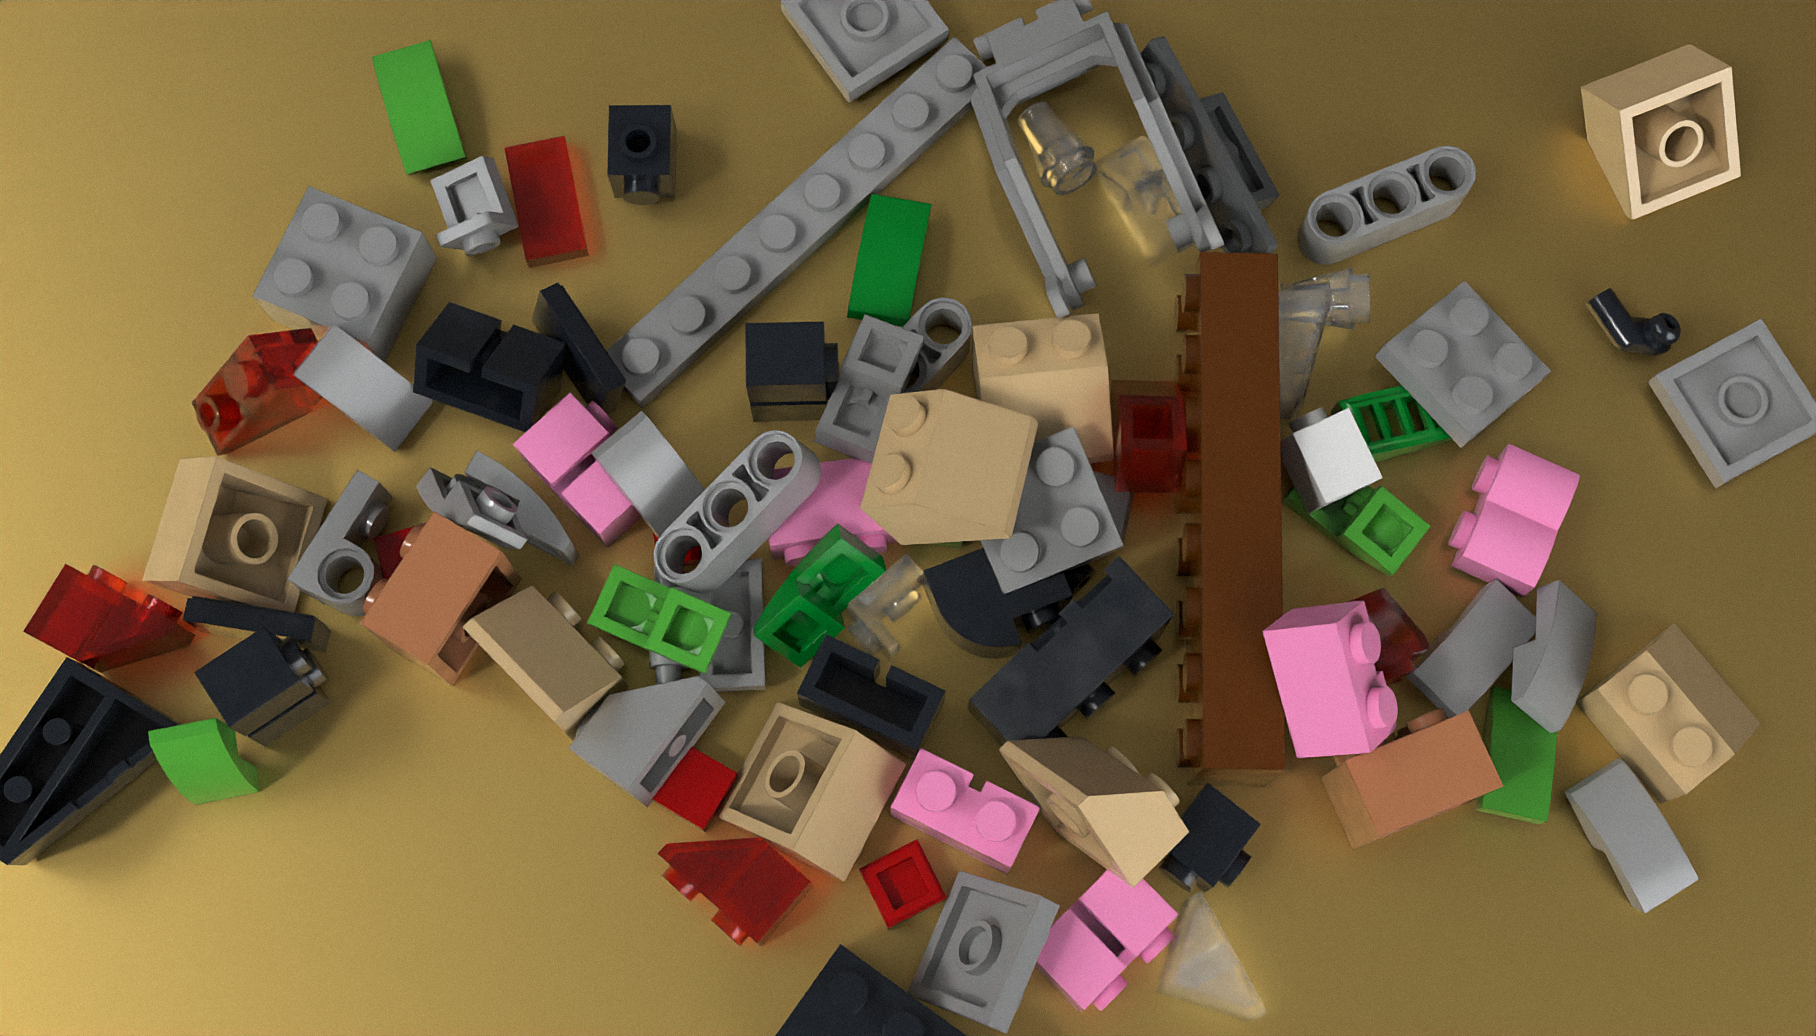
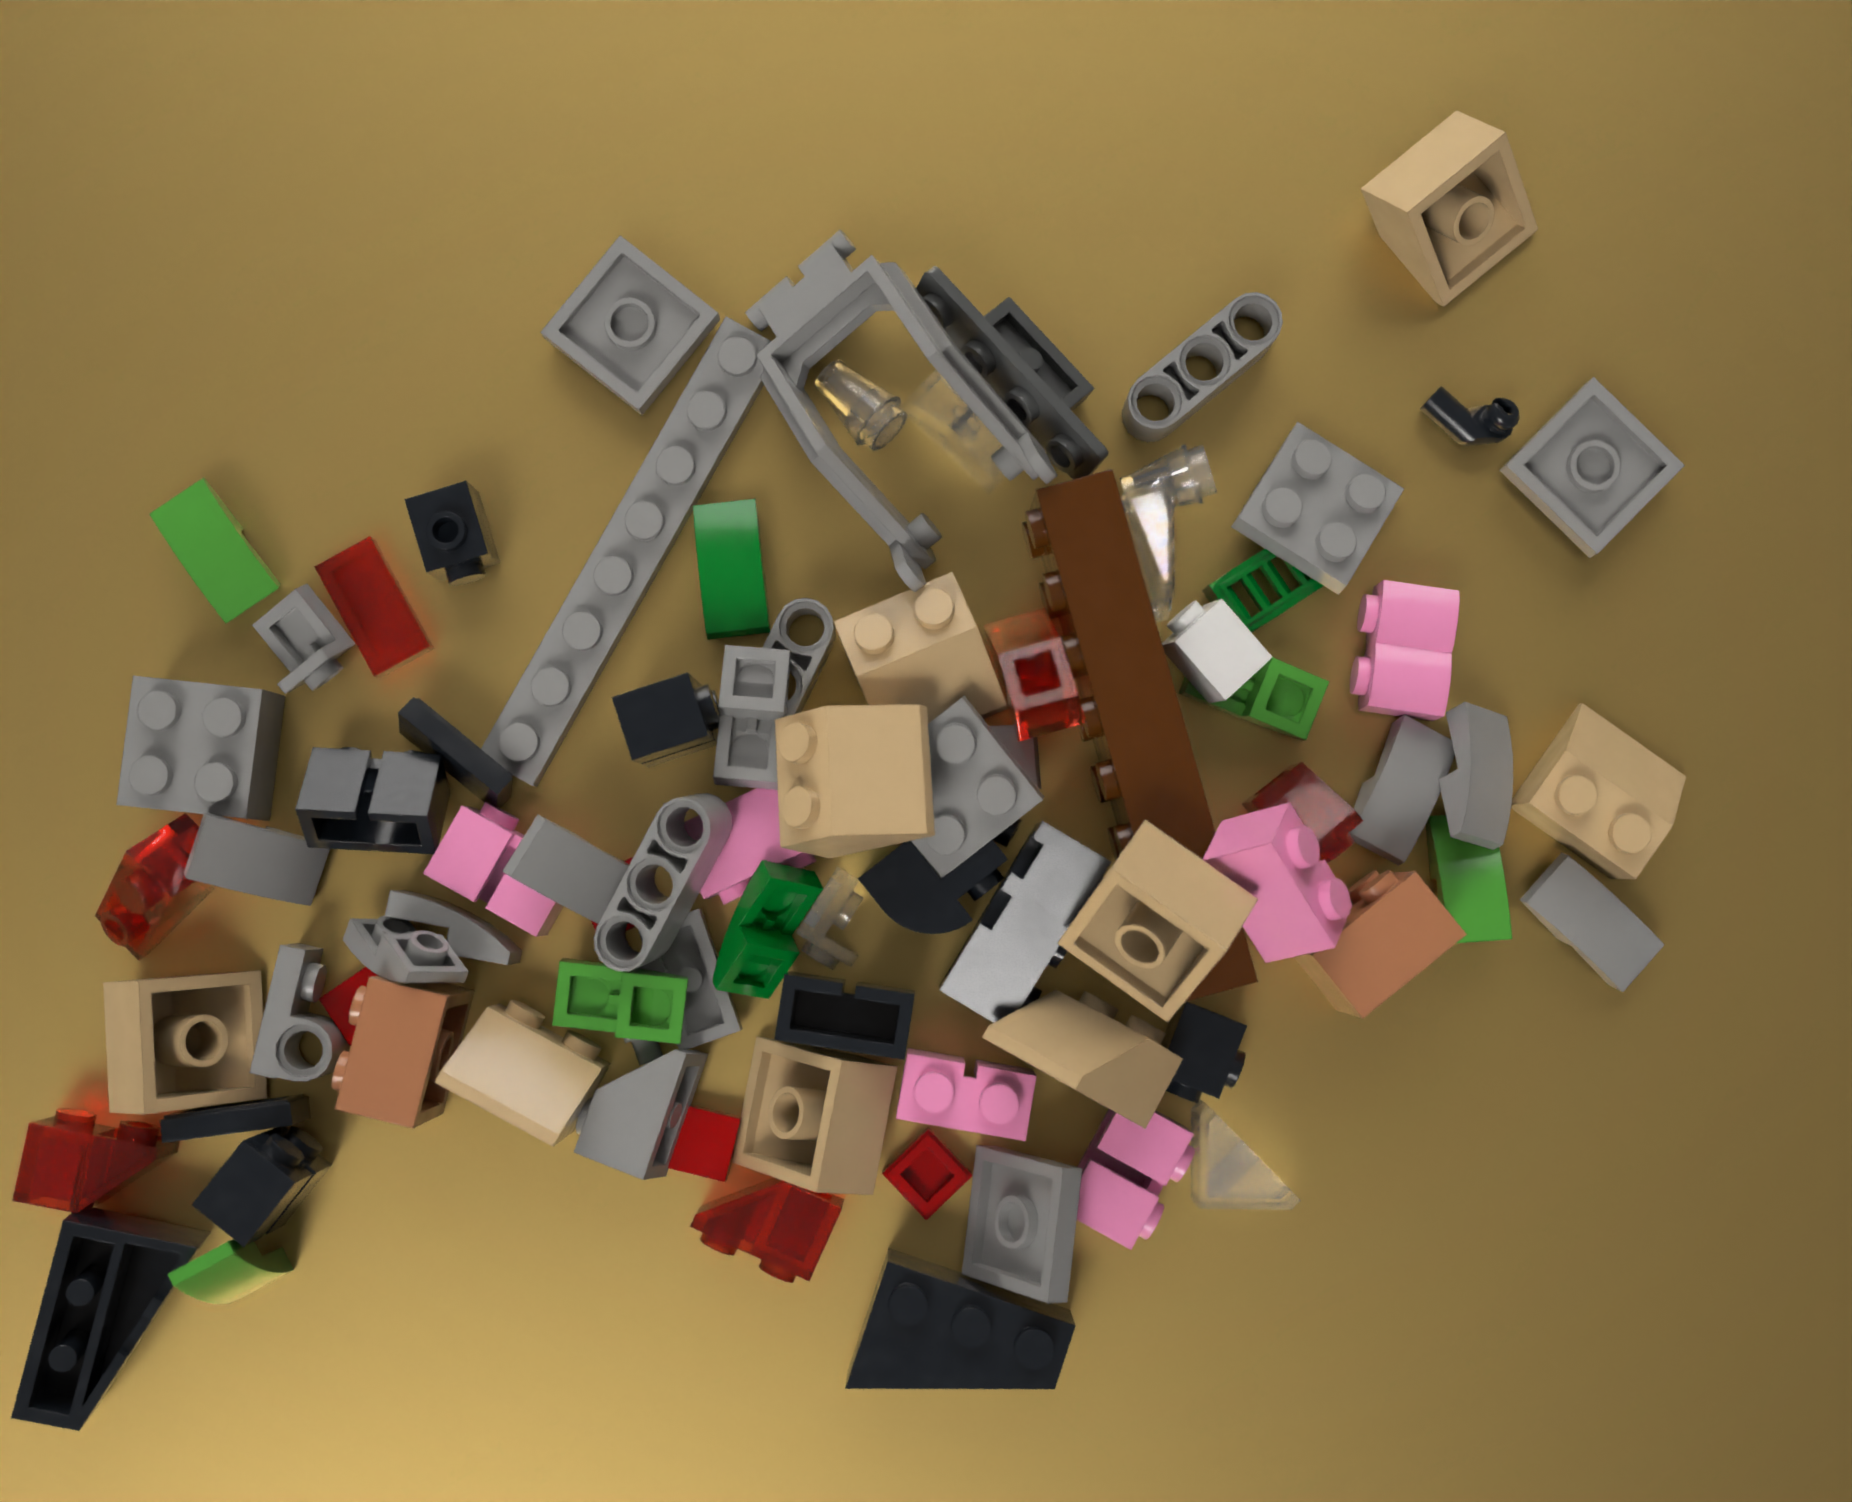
camera: 20 degrees left, 10 degrees up
none -> tan slope [1057,820,1258,1022]

